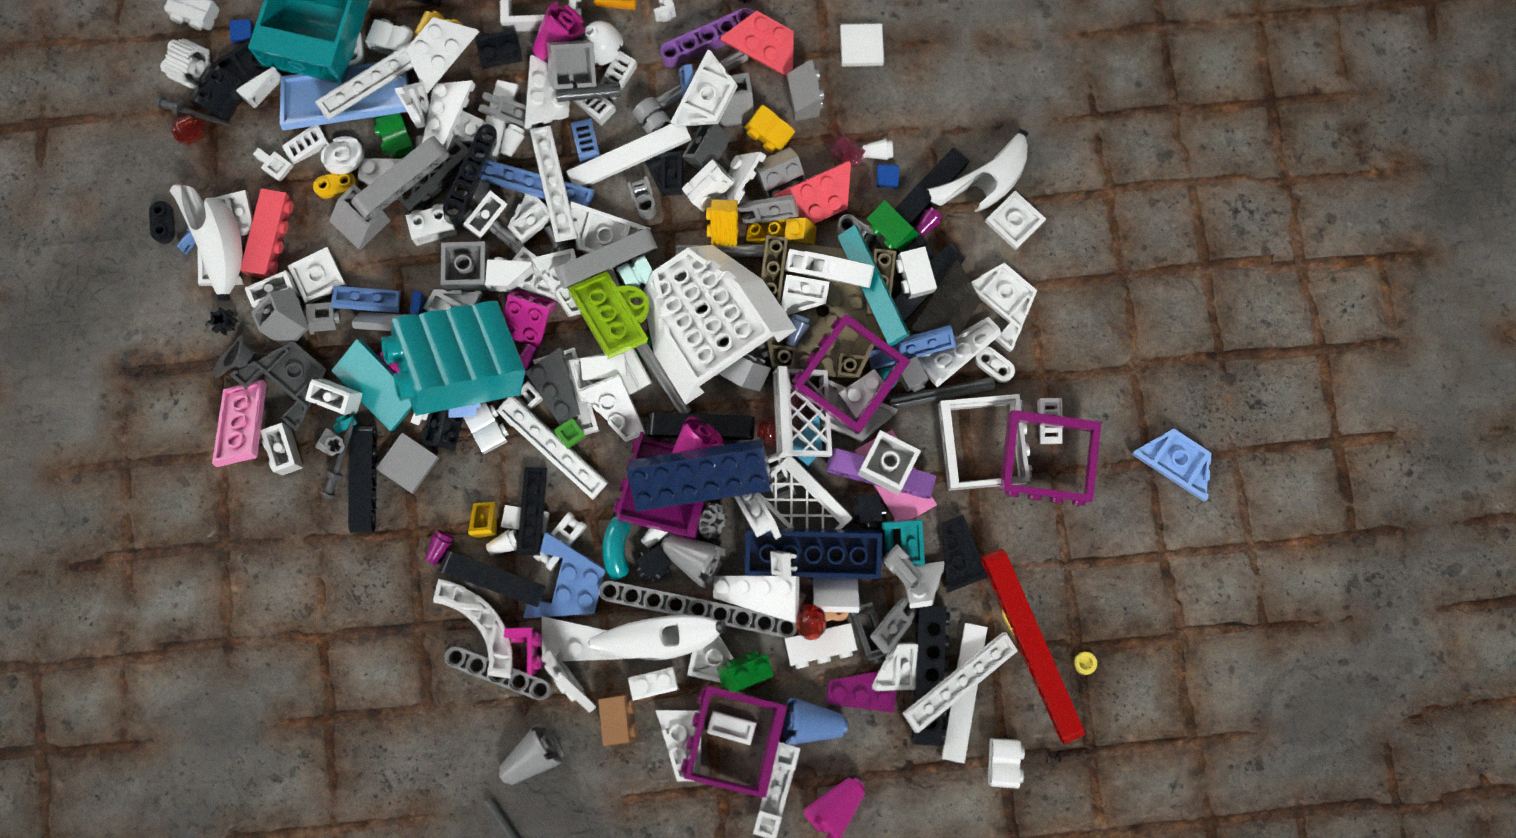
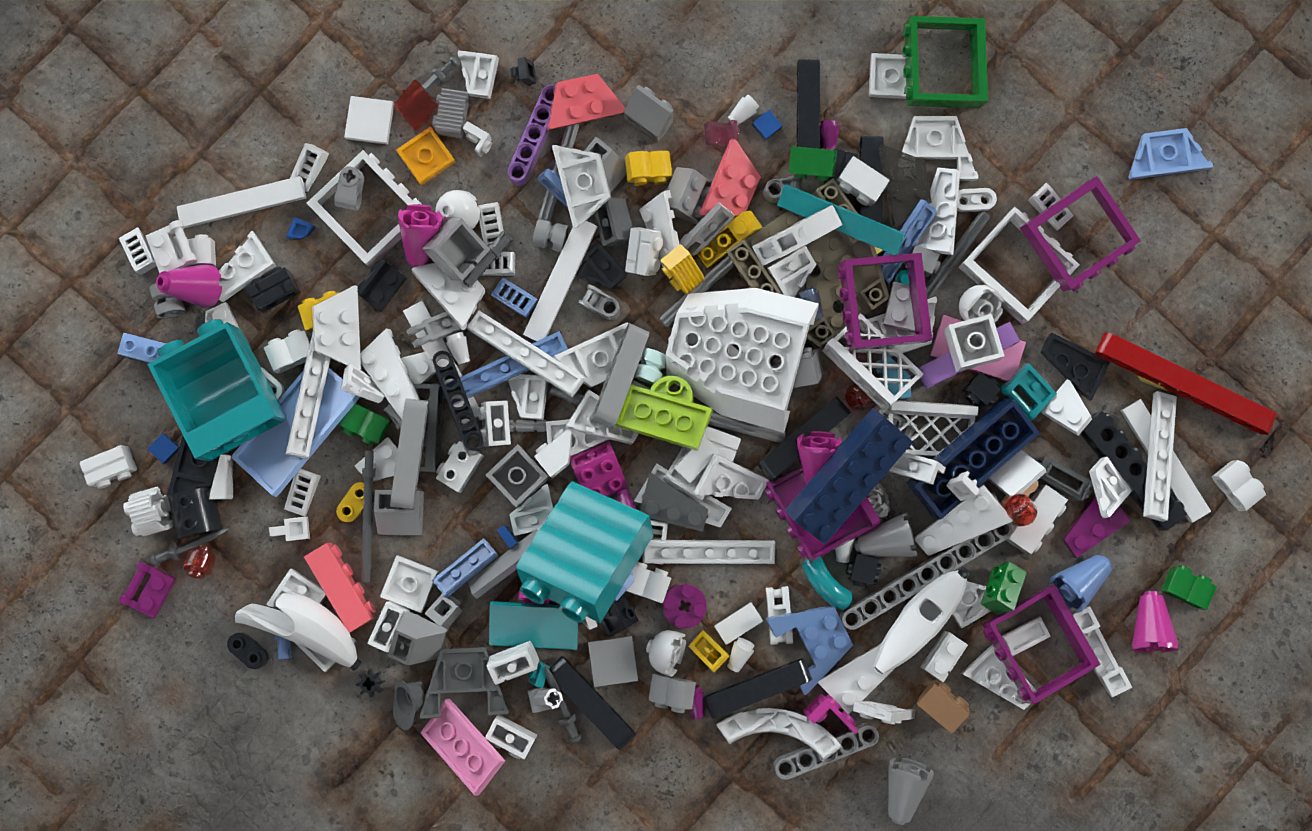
camera: 40 degrees left, 5 degrees up
white tile [321,136,364,174] -> none
black tile [517,467,548,556] -> none
bright green tile [554,418,585,450] -> none
white tile [840,24,884,67] -> none
light grey hinge [870,597,918,654] -> none
light grey piece [882,544,925,591] -> none
white piece [925,129,1028,212] -> none
light yellow tile [1074,652,1097,675] -> none
none -> magenta plate [118,561,177,618]
none -> dark grey bar [361,450,376,582]
none -> white cylinder [646,630,686,676]
none -> light grey brick [649,674,696,713]
none -> magenta plate [663,584,706,628]
none -> green window [902,16,988,108]
none -> white cylinder [959,285,1004,323]
none -> green brick [1161,565,1217,610]

